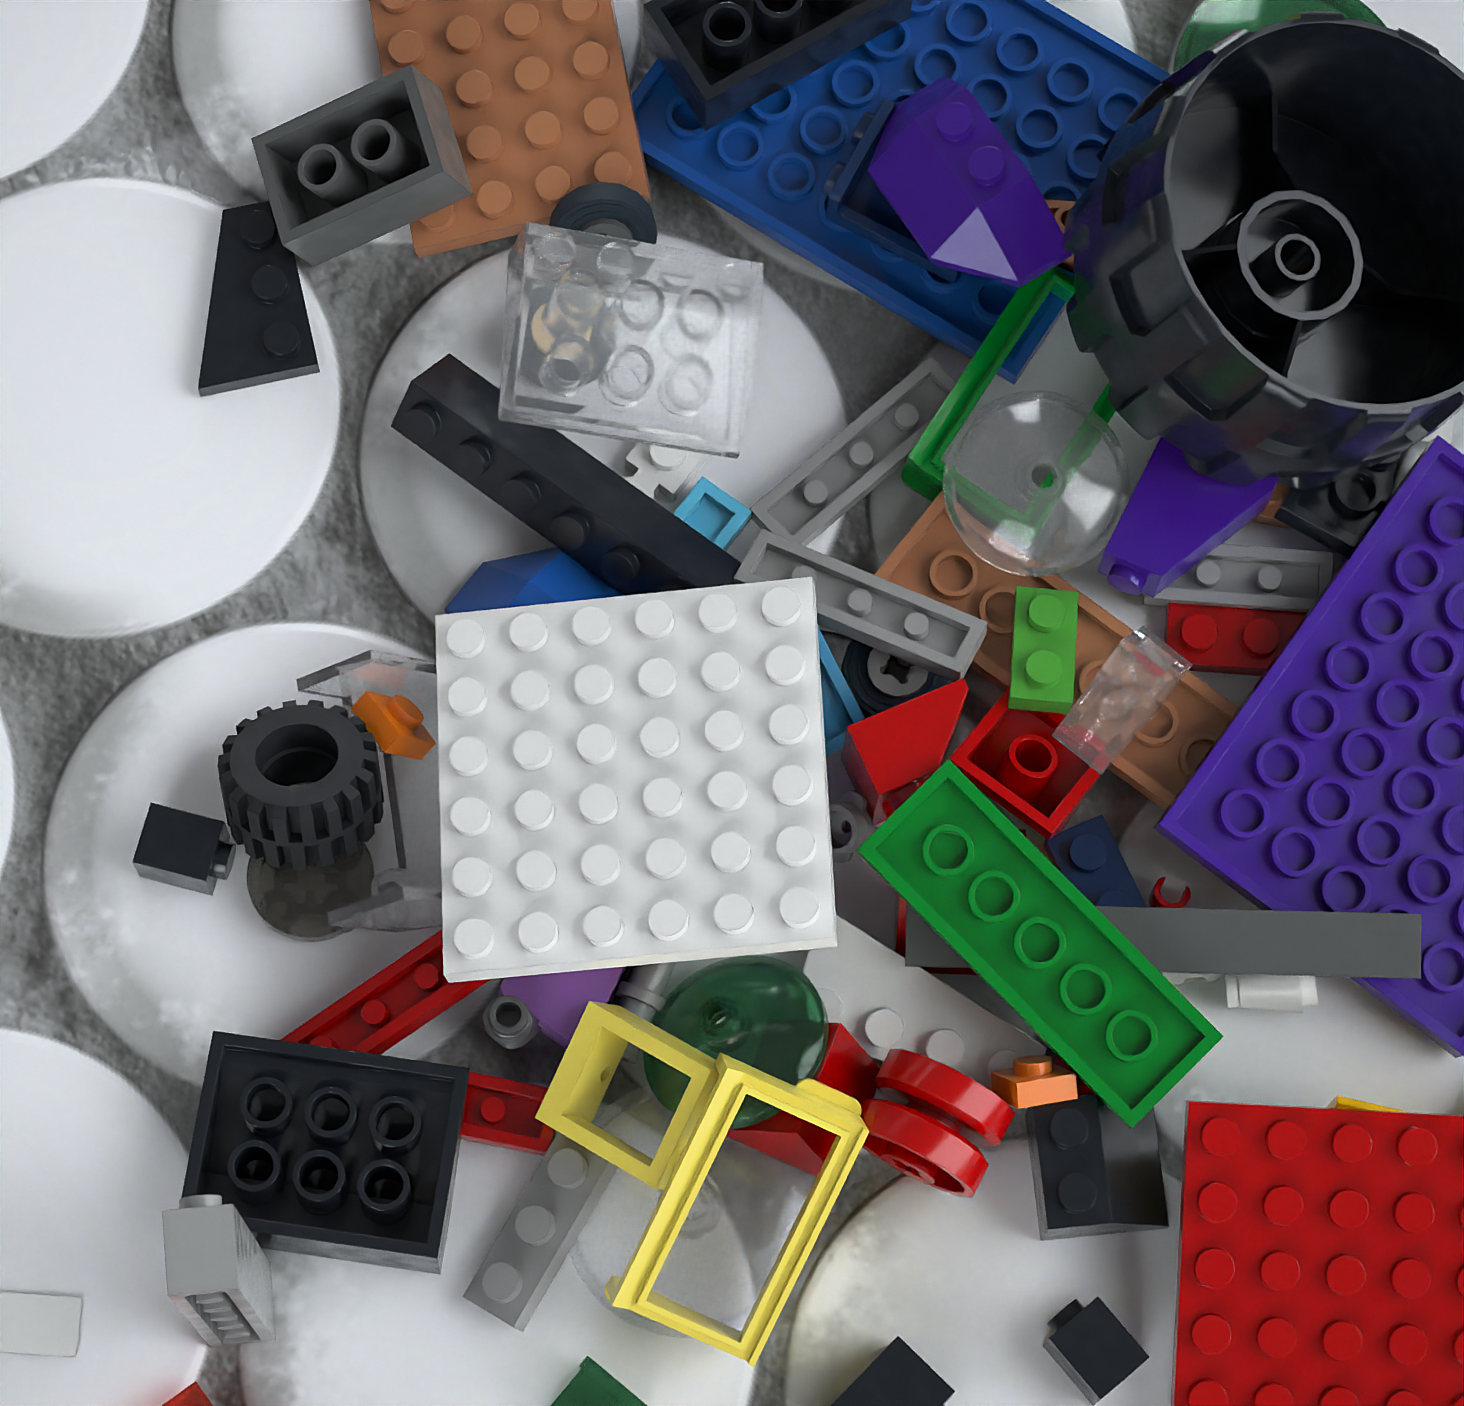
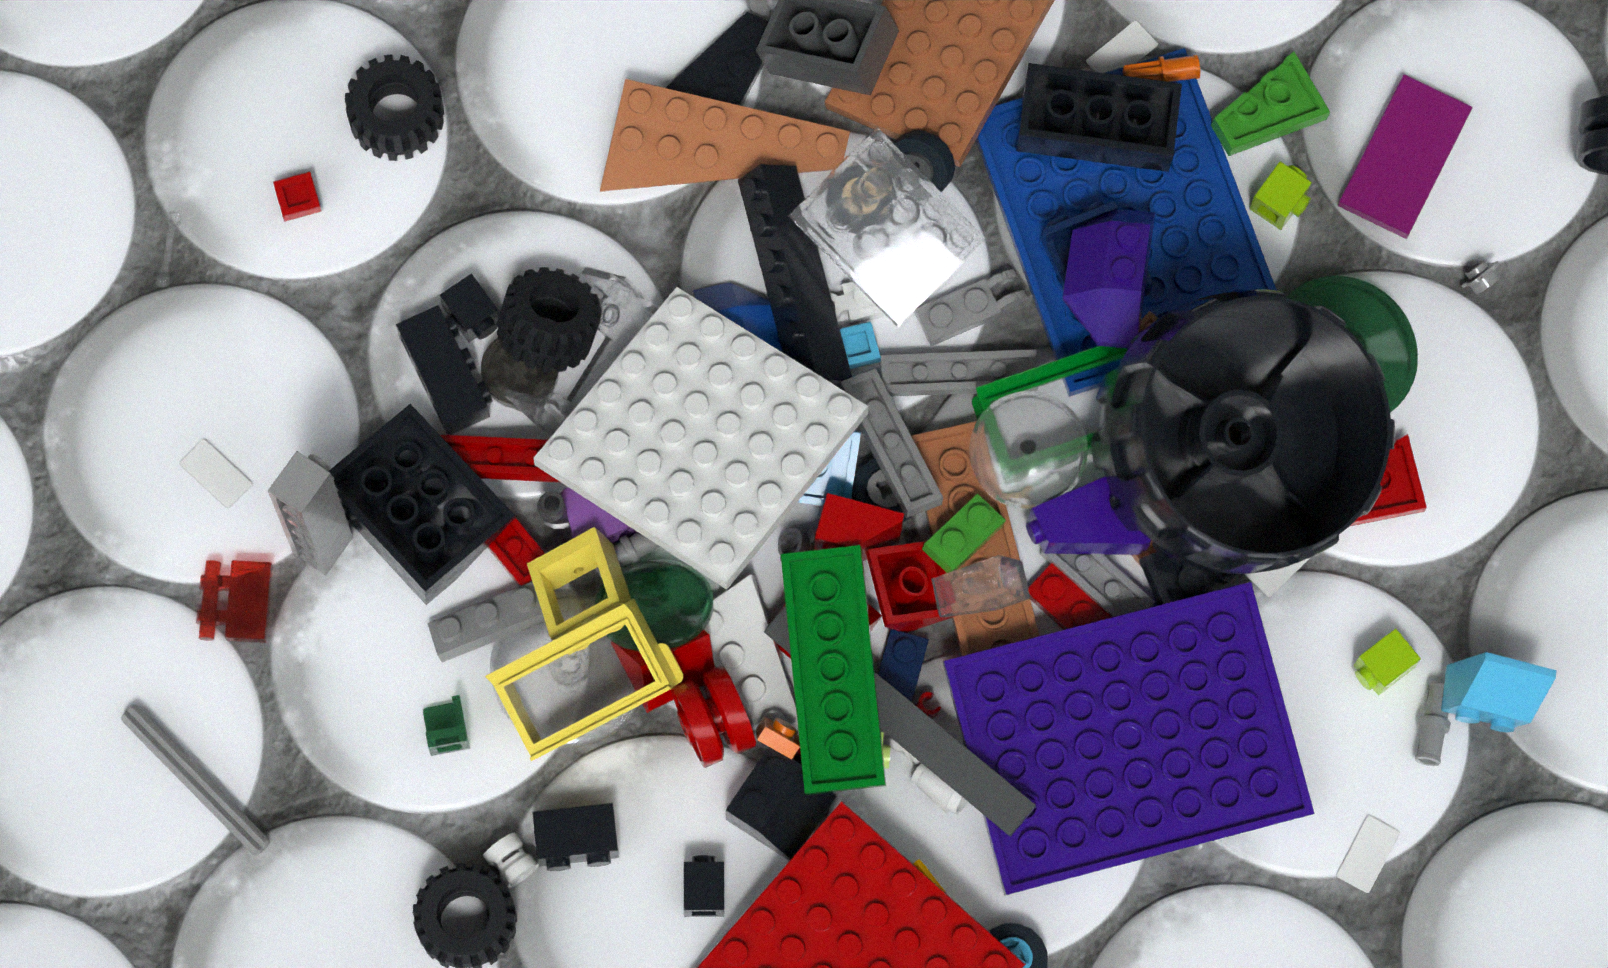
camera: 40 degrees right, 0 degrees up
orange plate [351,691,436,761] -> none
none -> black brick [396,305,493,435]
none -> nougat wing [600,79,850,192]
none -> light grey hinge [914,269,1028,346]

